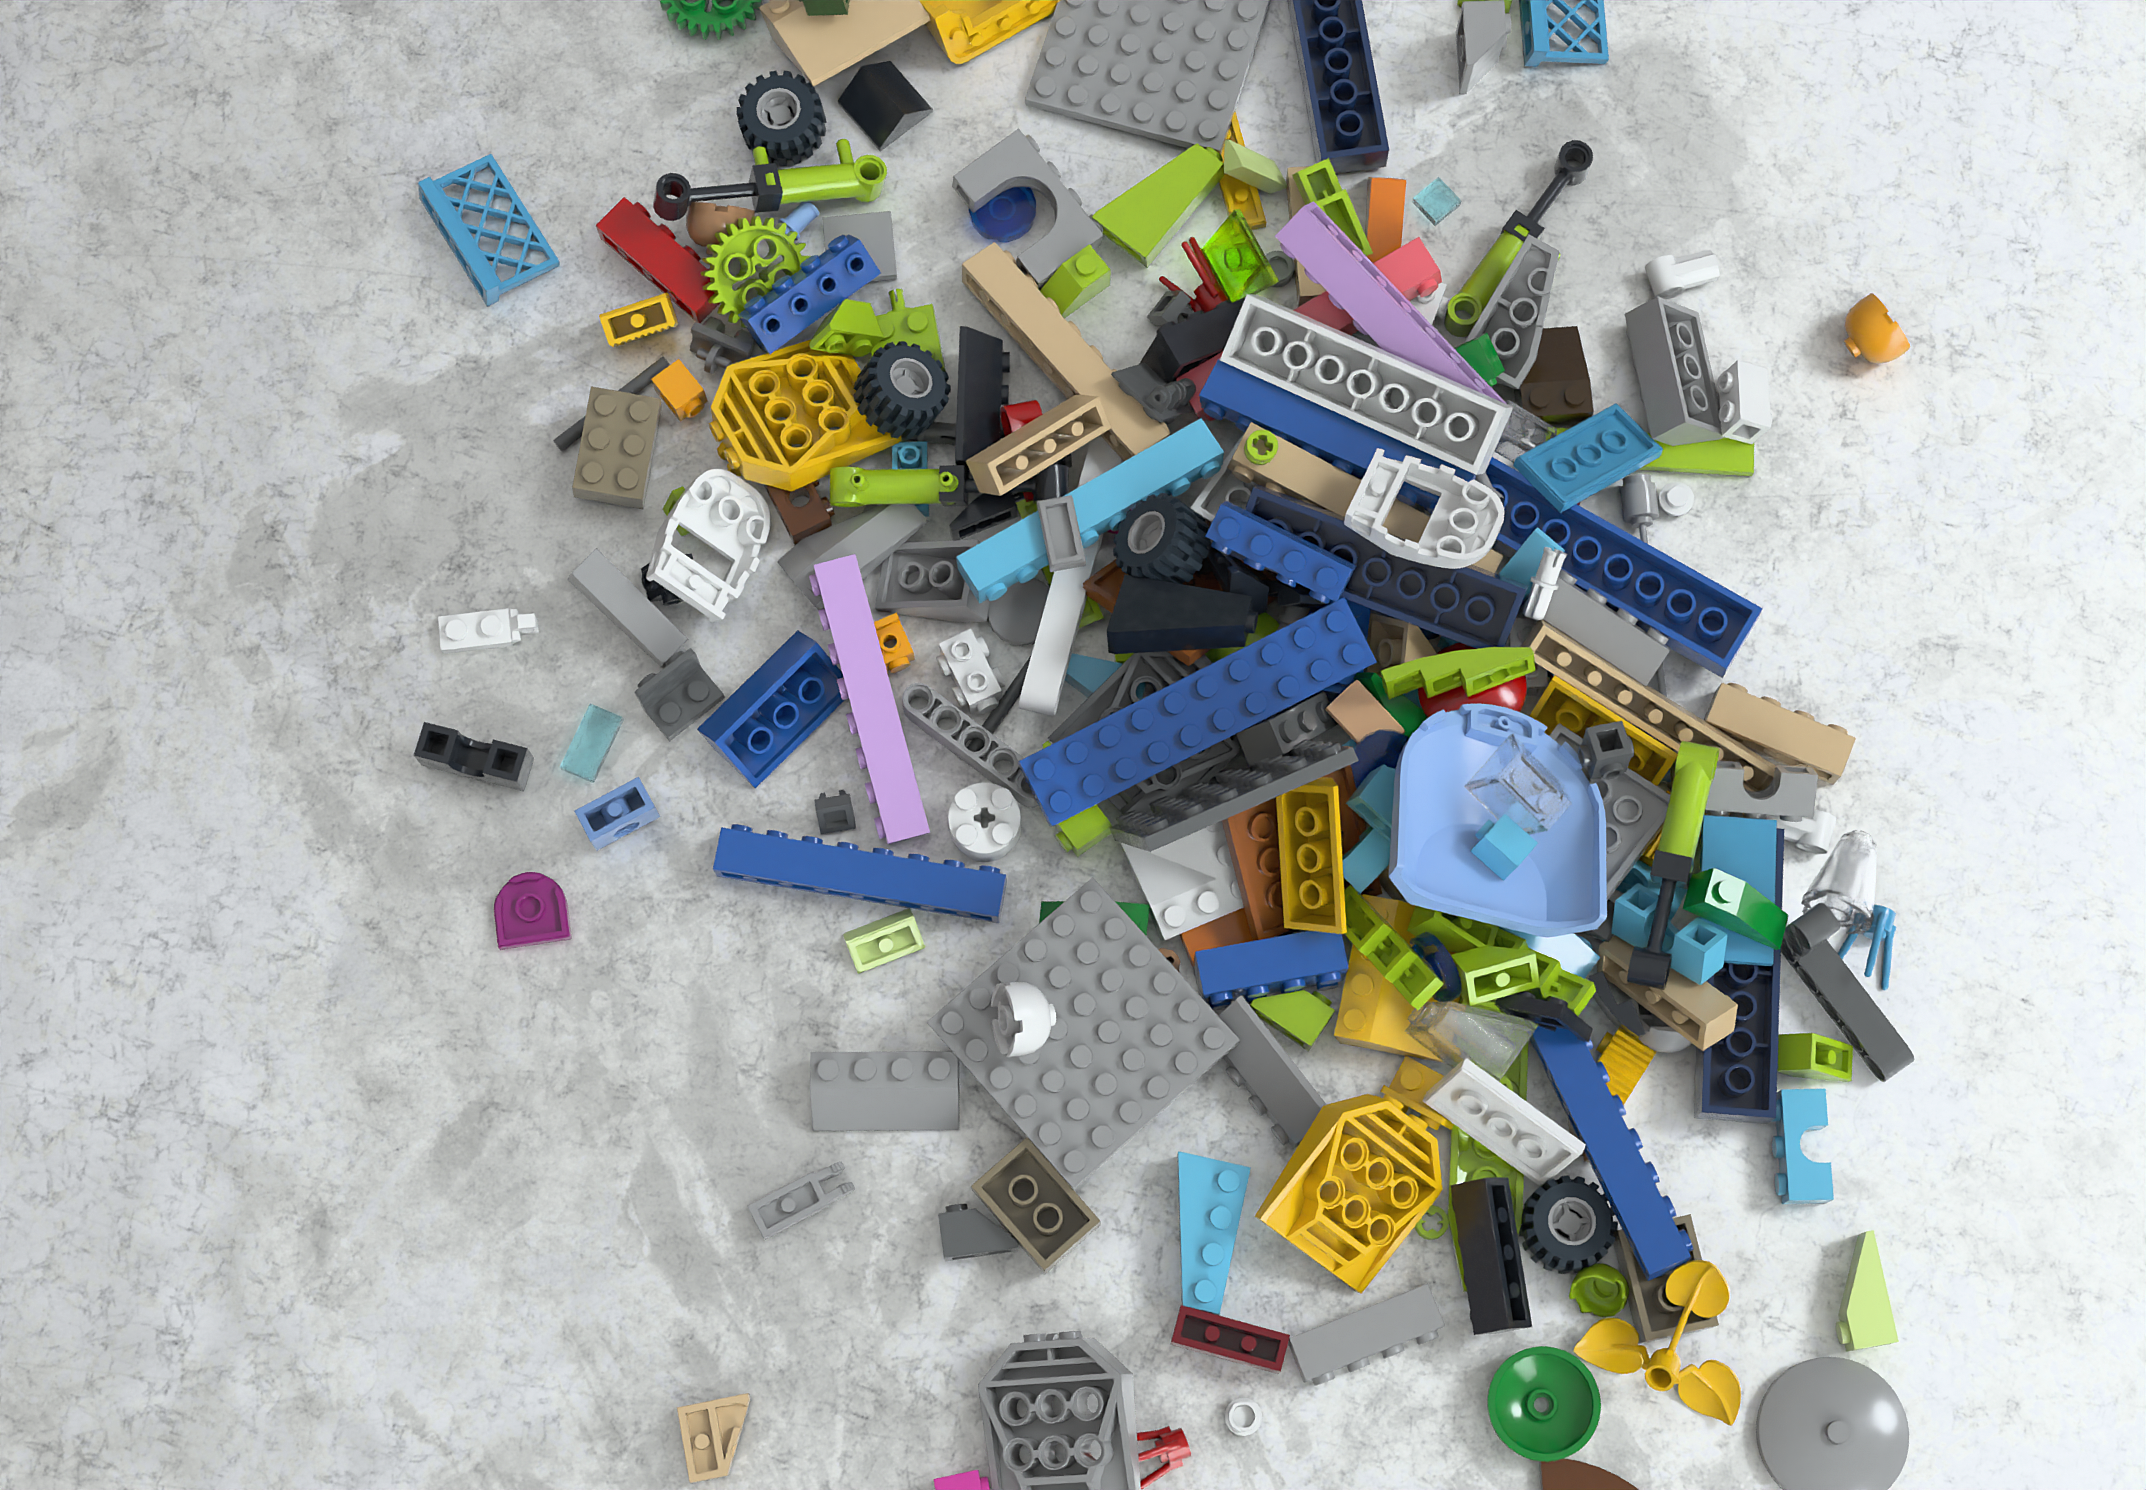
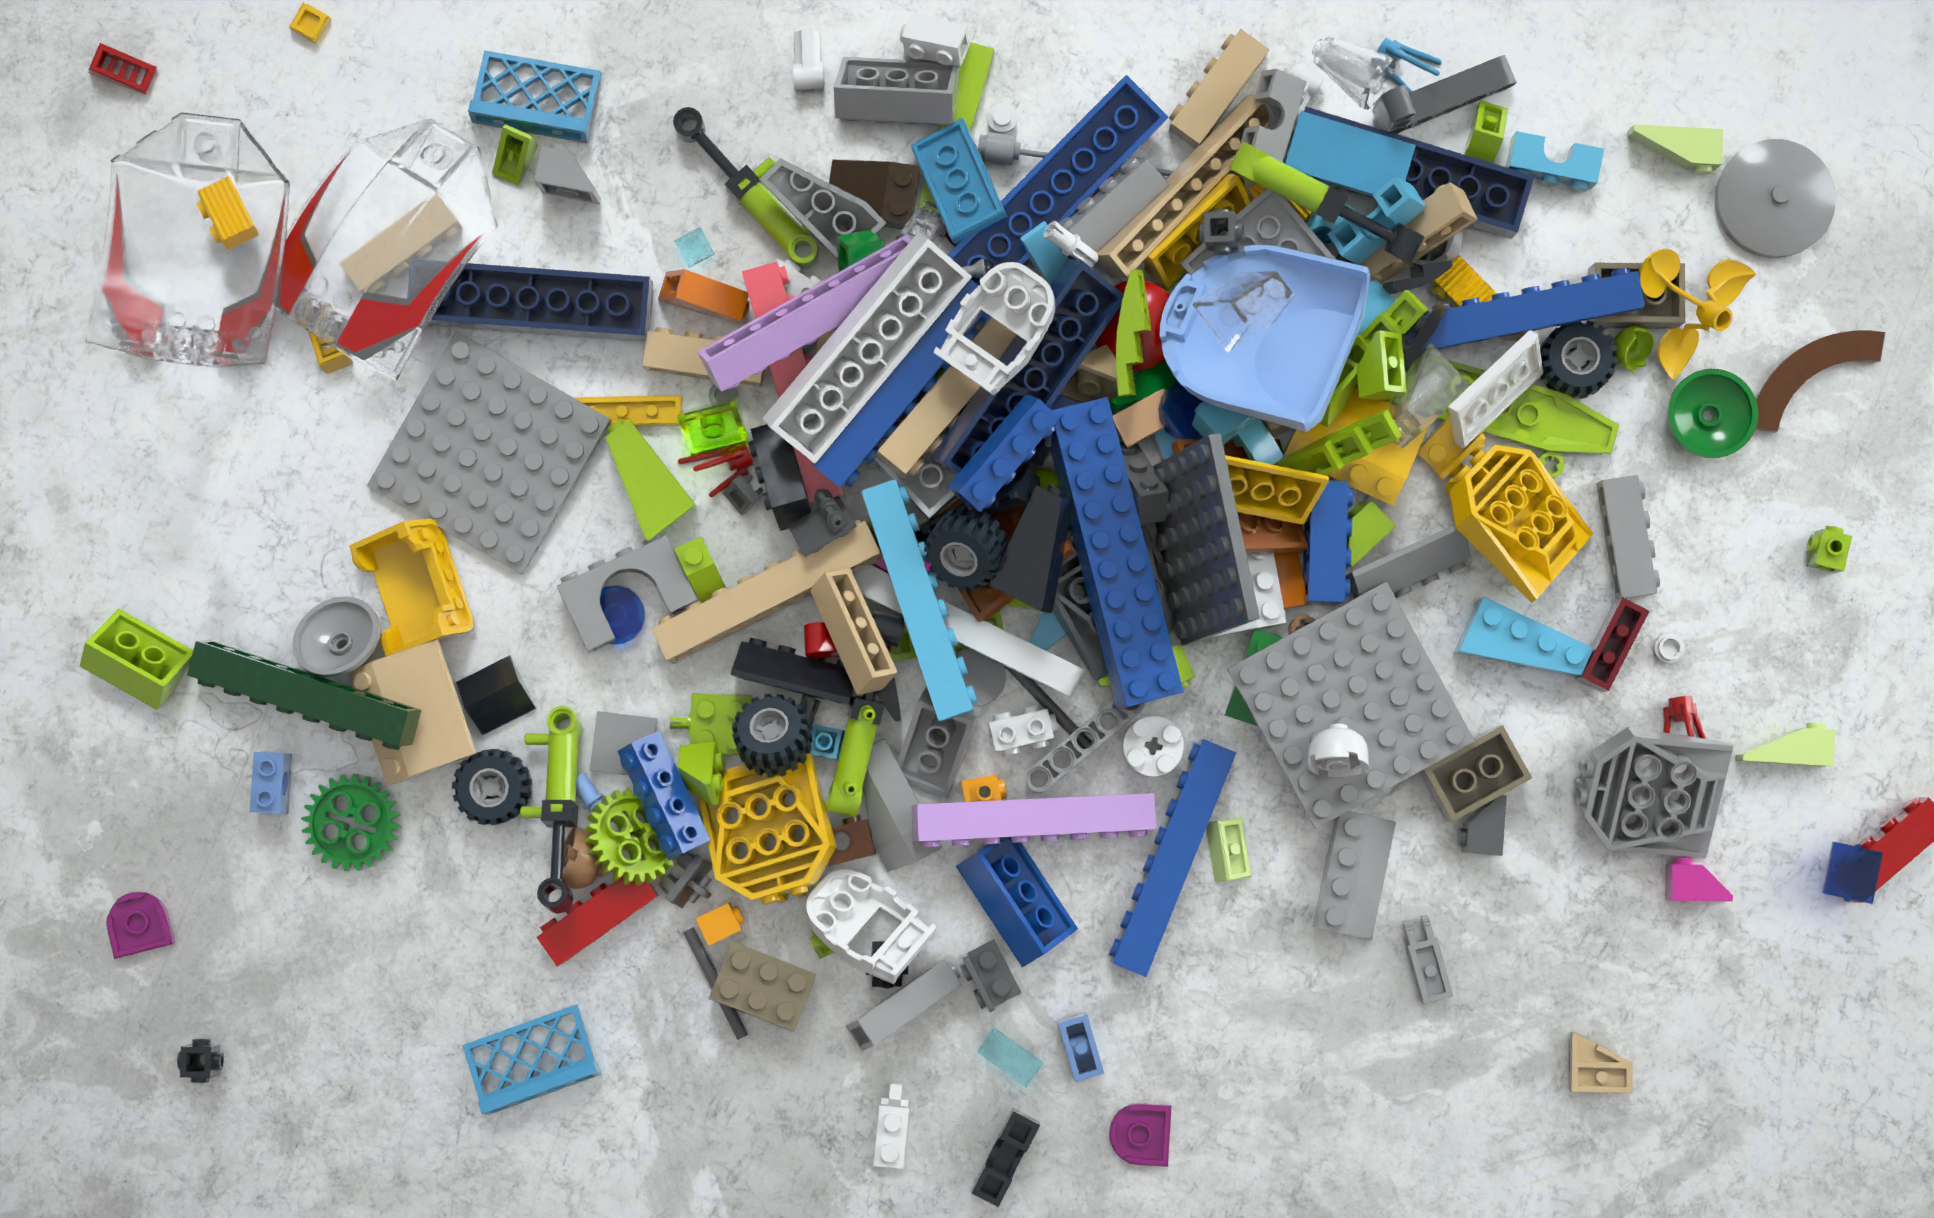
camera: 80 degrees left, 10 degrees up
yellow brick [599,293,679,347] -> none
dark grey tile [814,790,856,834] -> none
light grey tile [1037,495,1086,572] -> none
yellowish green slope [1224,139,1287,194] -> none
lime bush [1244,430,1278,465] -> none
lime slope [1292,158,1373,256] -> none
tile [1410,932,1462,1004] -> none
black brick [1450,1177,1532,1335] -> none
medium azure brick [1471,813,1538,881] -> none
green slope [1682,868,1789,950] -> none

